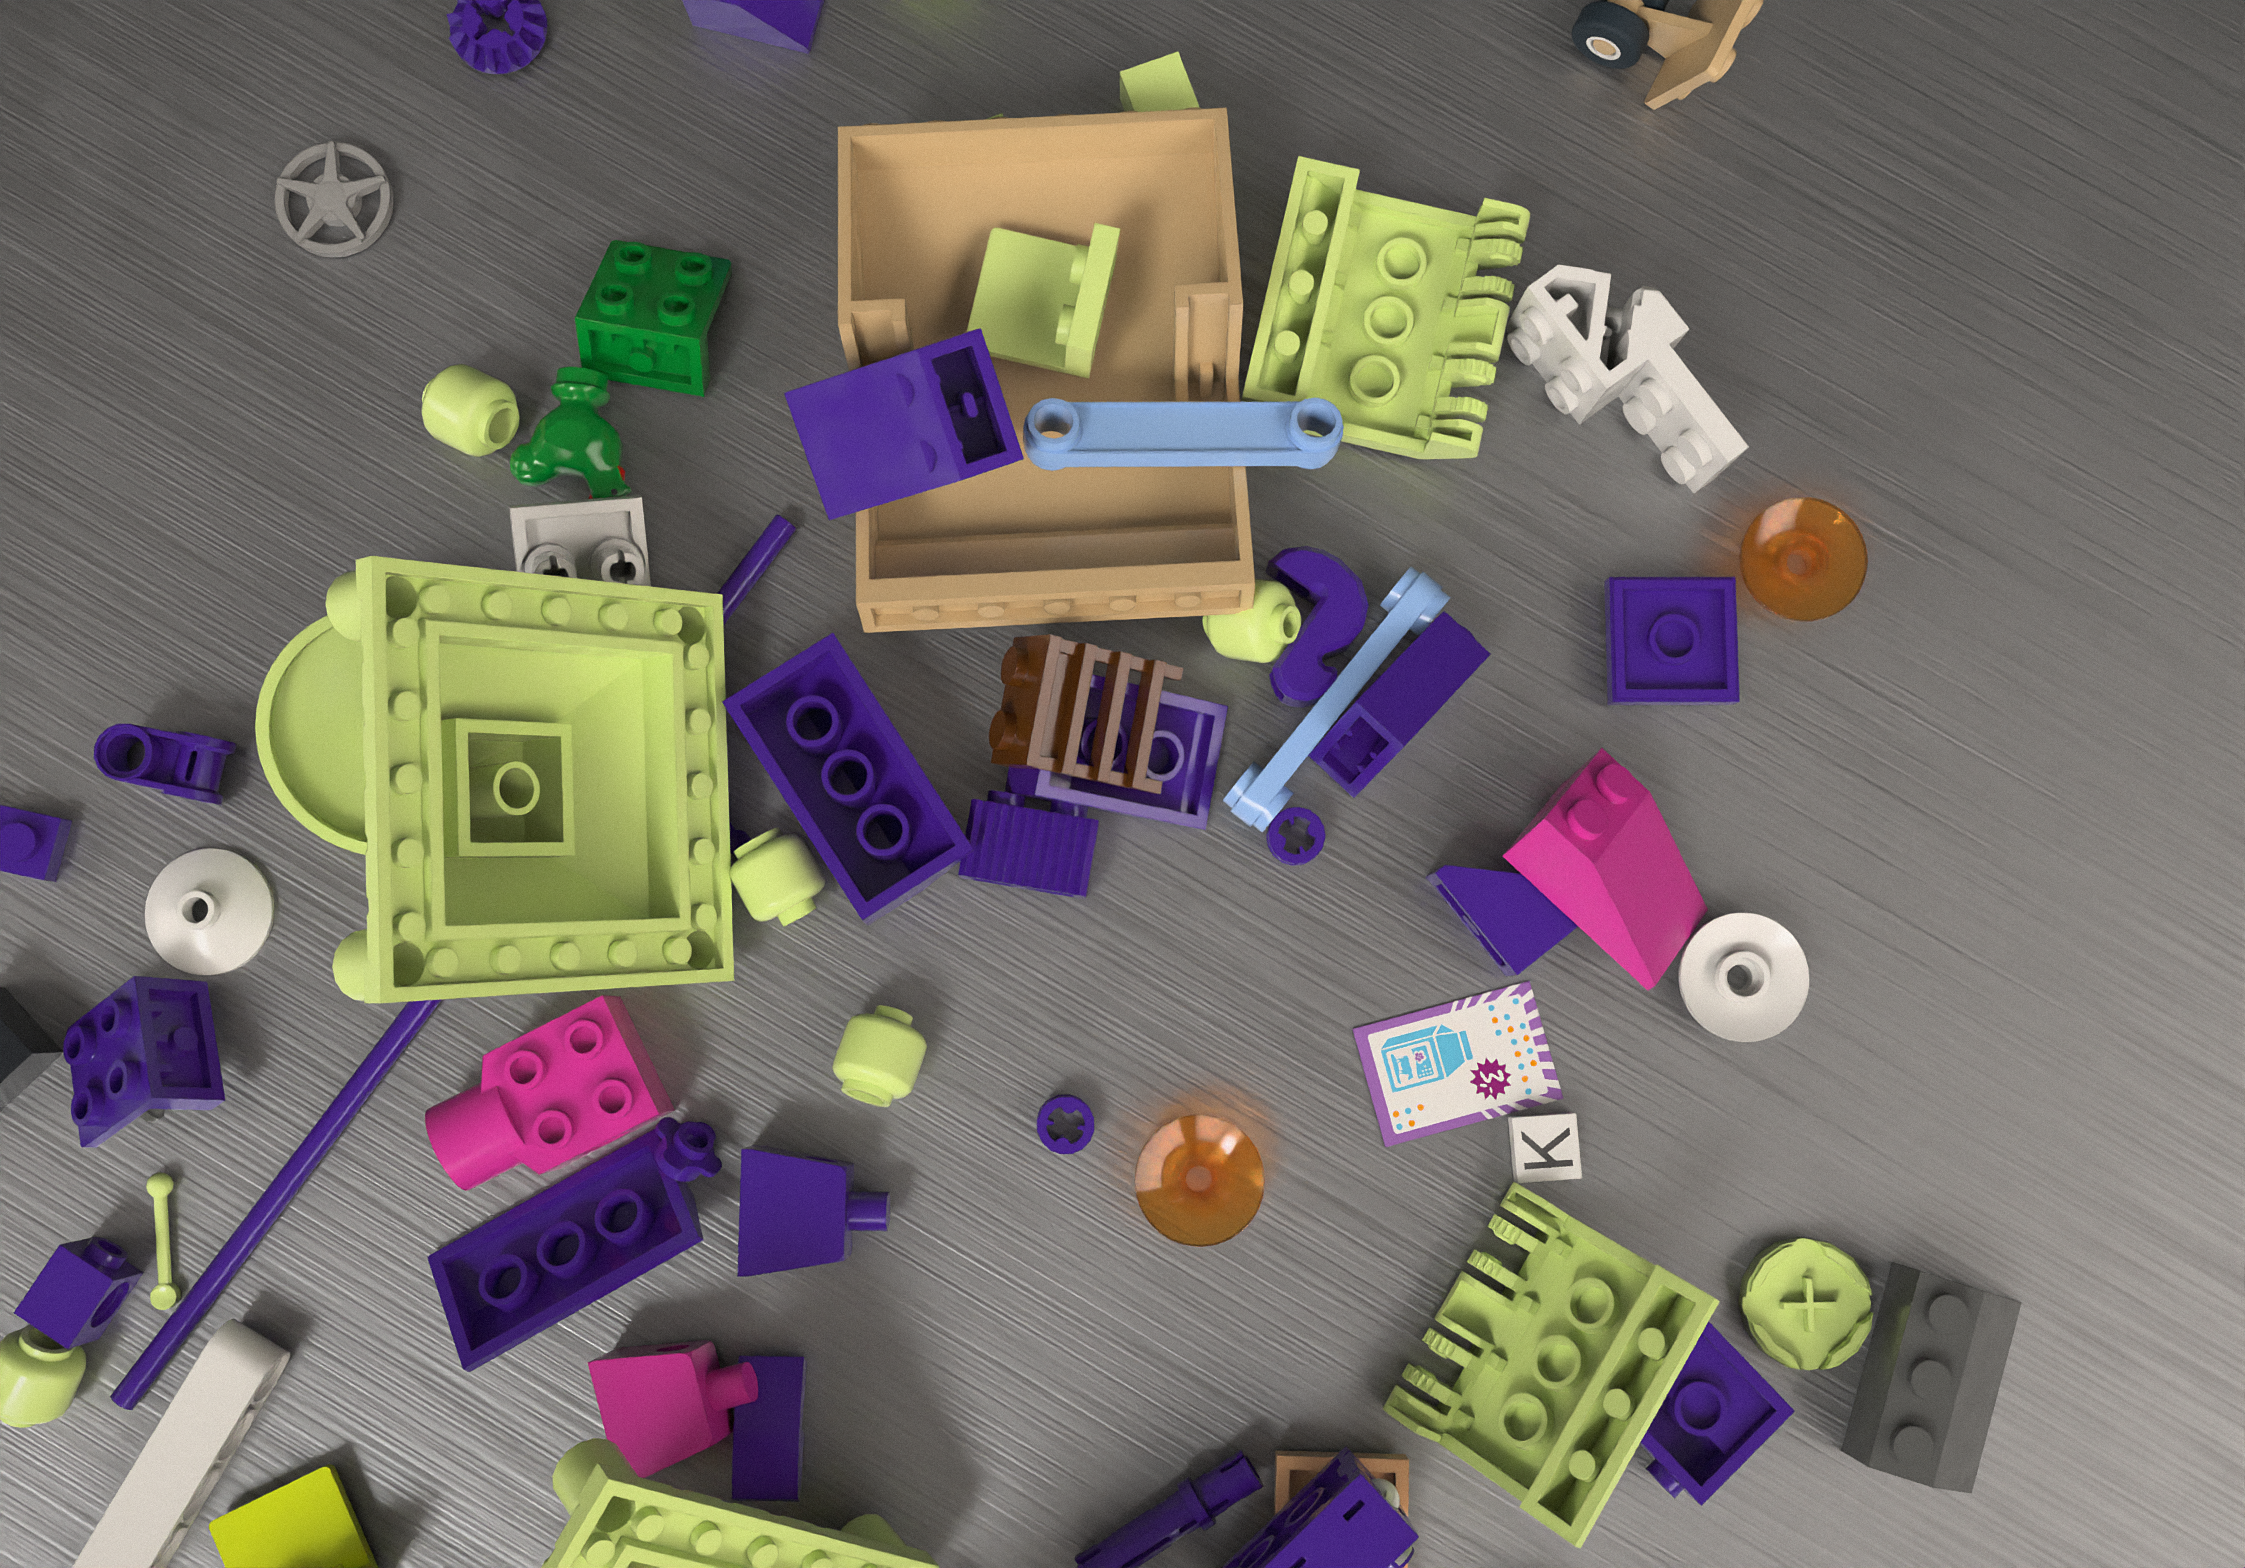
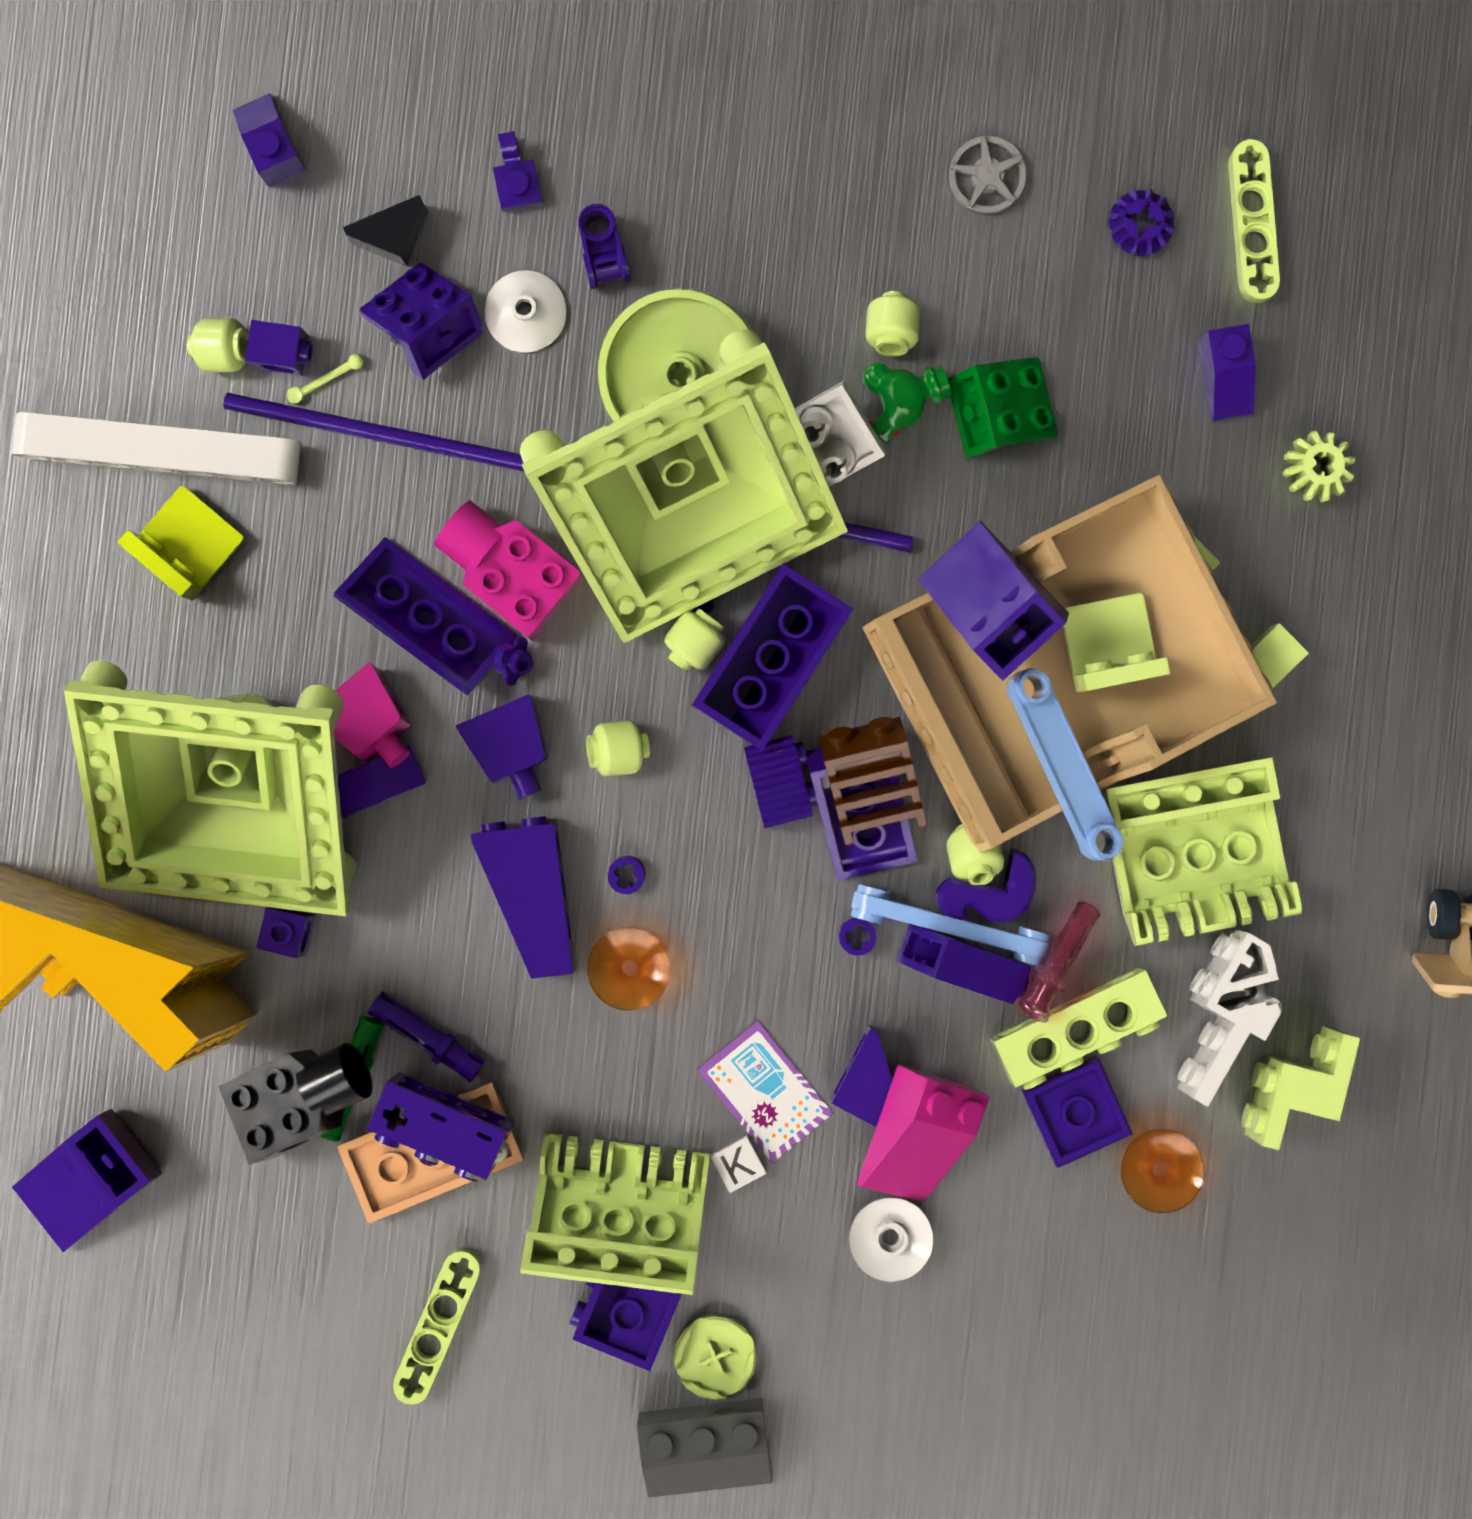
camera: 70 degrees right, 5 degrees up
none -> dark purple slope [471,816,576,979]
none -> yellowish green brick [990,968,1167,1090]
none -> clear pink pin [1014,901,1101,1022]
none -> yellowish green bracket [1241,1026,1360,1150]

